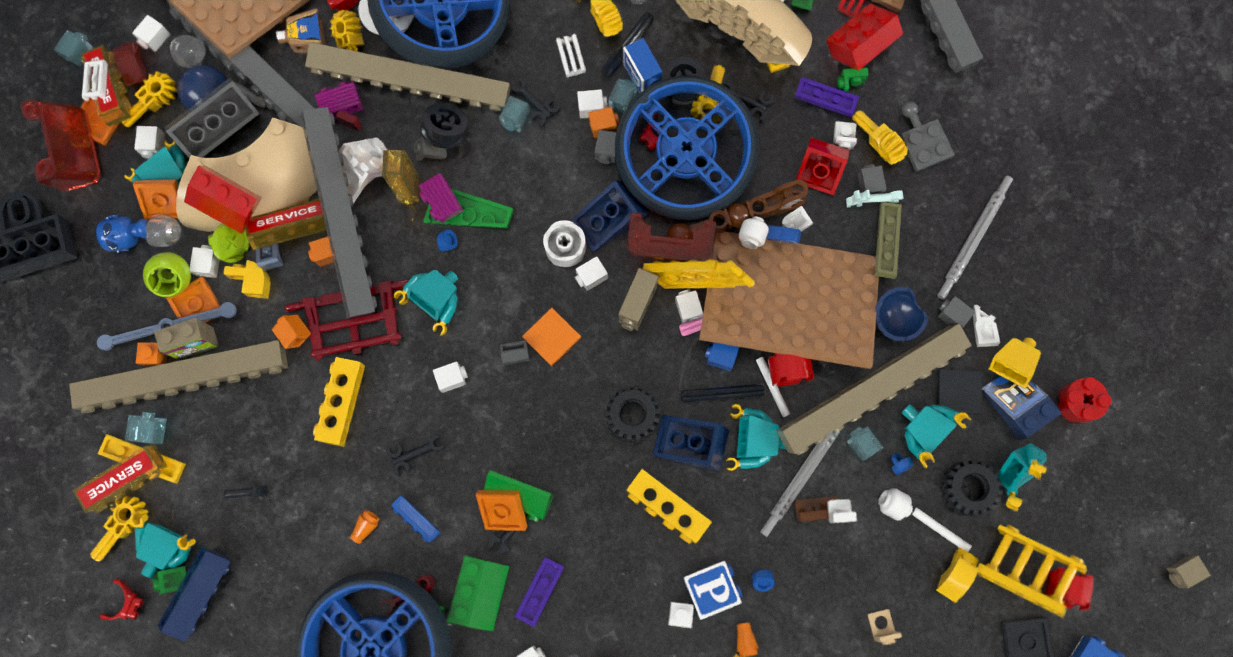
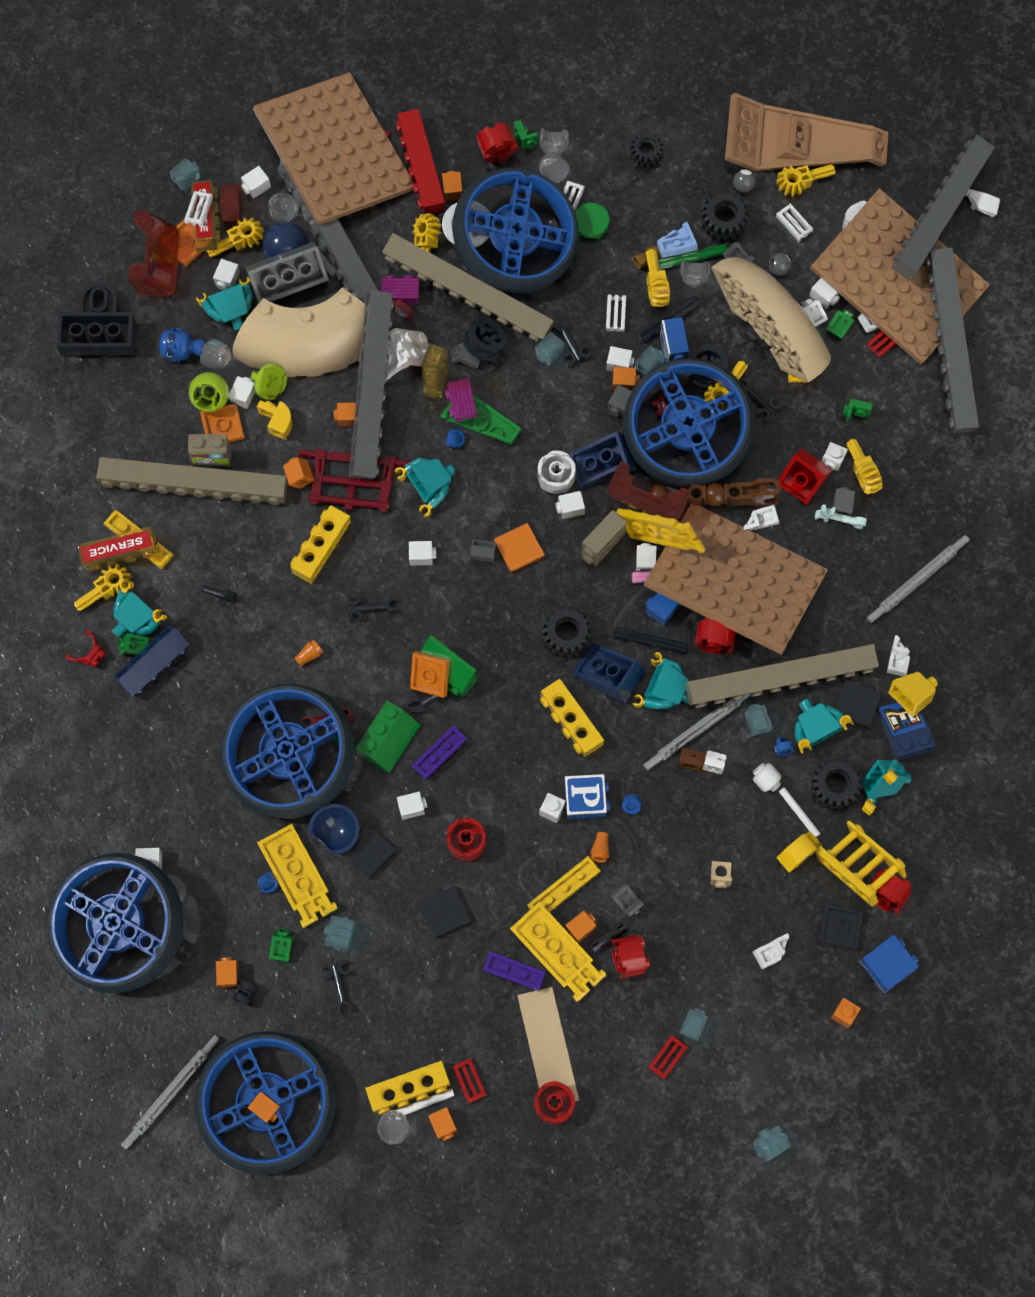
camera: 15 degrees right, 5 degrees down
sand blue piece [97,302,237,351] -> none
clear light blue head [125,412,167,444] -> none
orange tile [133,180,179,219] -> none
orange brick [136,343,168,368] -> none
red slope [184,165,262,234] -> none
brick [245,199,326,250] -> none
sand blue slope [255,235,284,271] -> none
torso [277,9,325,53] -> none
blue piece [391,495,441,542] -> none
white head [739,216,769,249] -> none
white bar [756,357,790,417] -> none
blue piece [766,225,801,244] -> none
dark purple plate [794,77,859,117] -> none
red brick [826,3,903,71] -> none
olive tile [874,202,902,279] -> none
dark blue cylinder [875,287,928,341] -> none
dark grey plate [900,101,955,172] -> none
dark grey brick [937,296,975,328] -> none
red brick [1058,377,1112,423] -> none
dark tan brick [1166,556,1211,588] -> none

